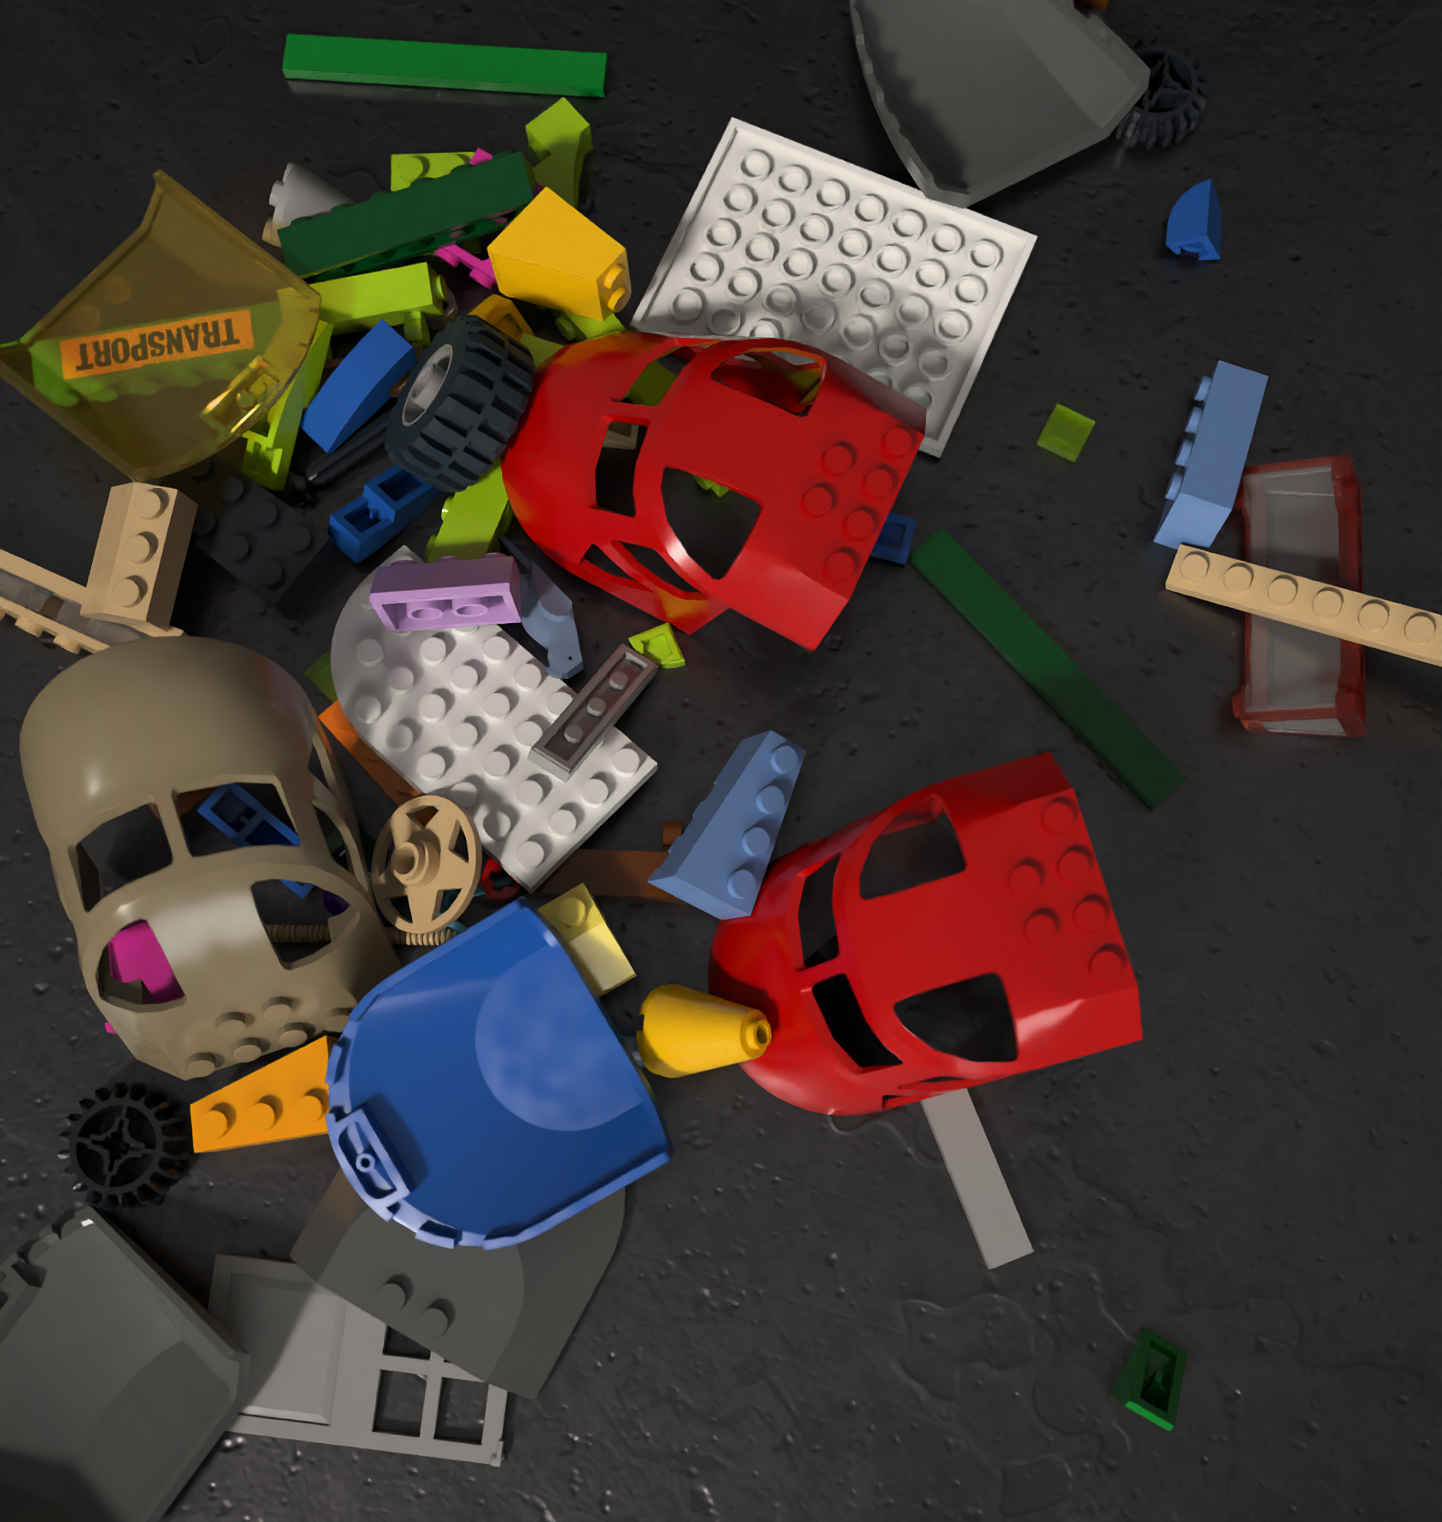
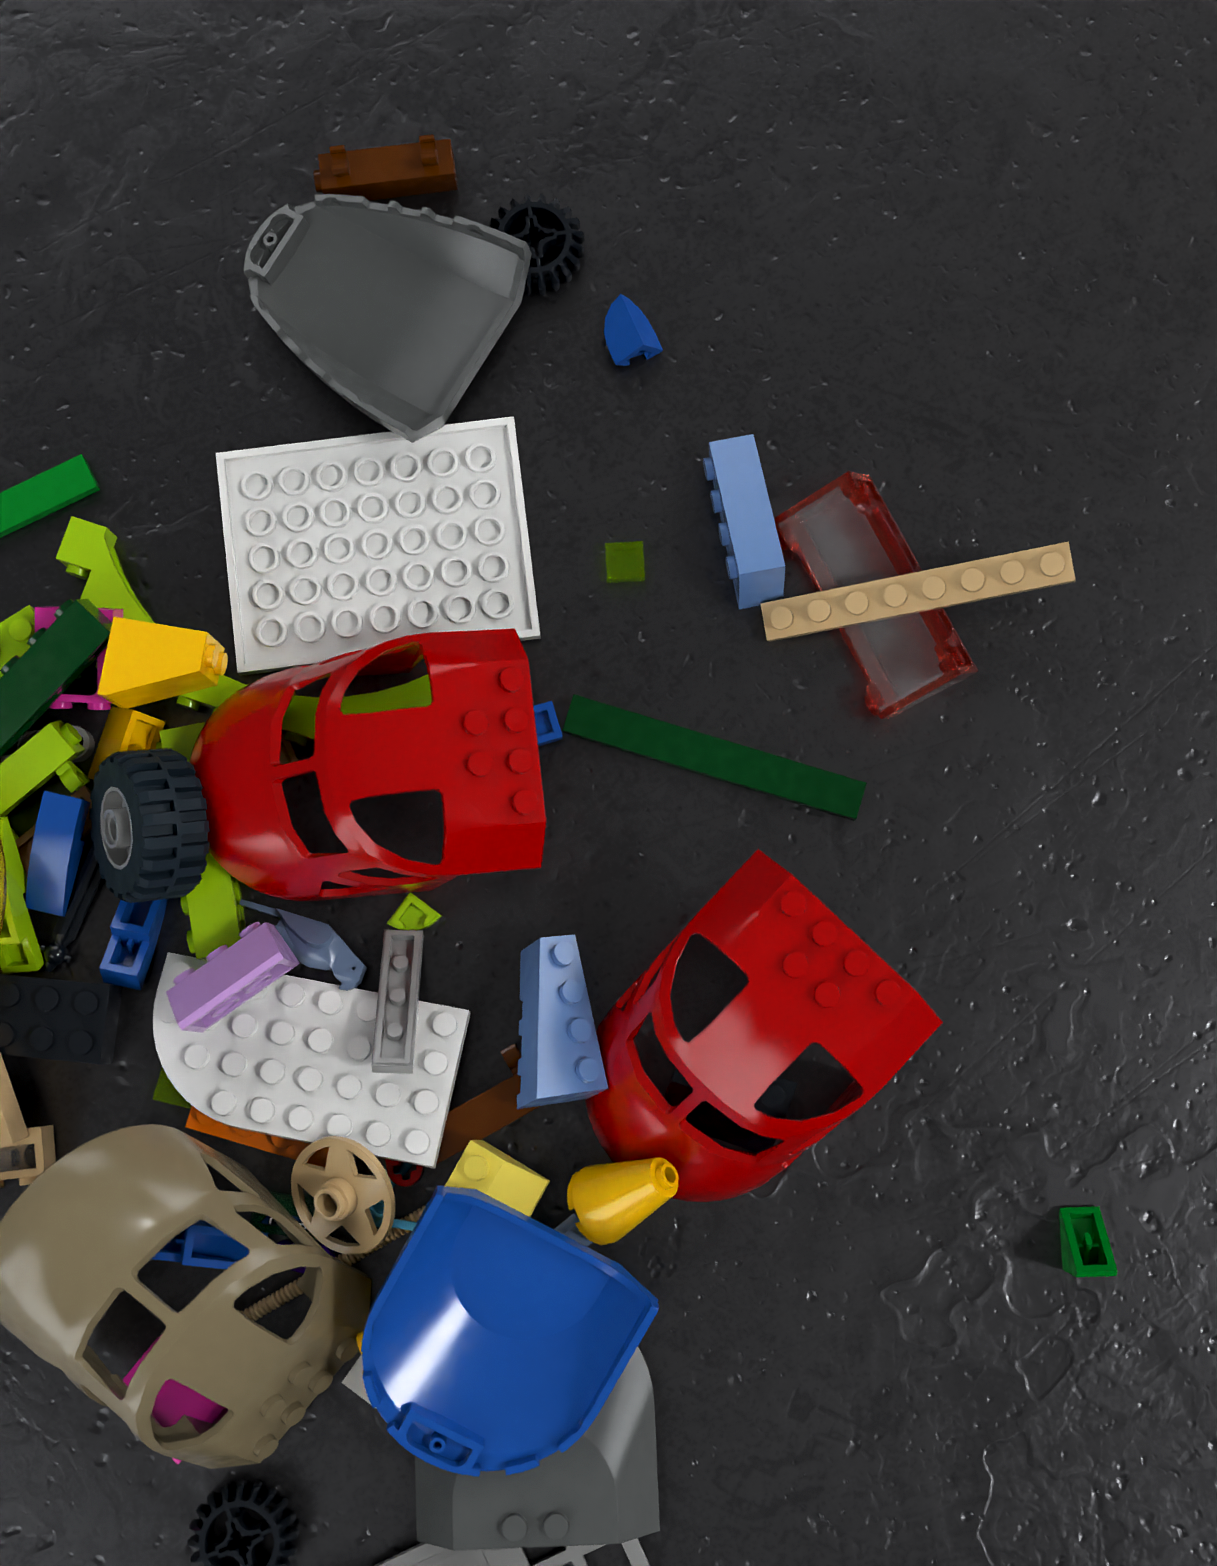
camera: 30 degrees left, 5 degrees up
light orange wedge [190,1035,339,1153] -> none
light grey tile [920,1077,1034,1269] -> none

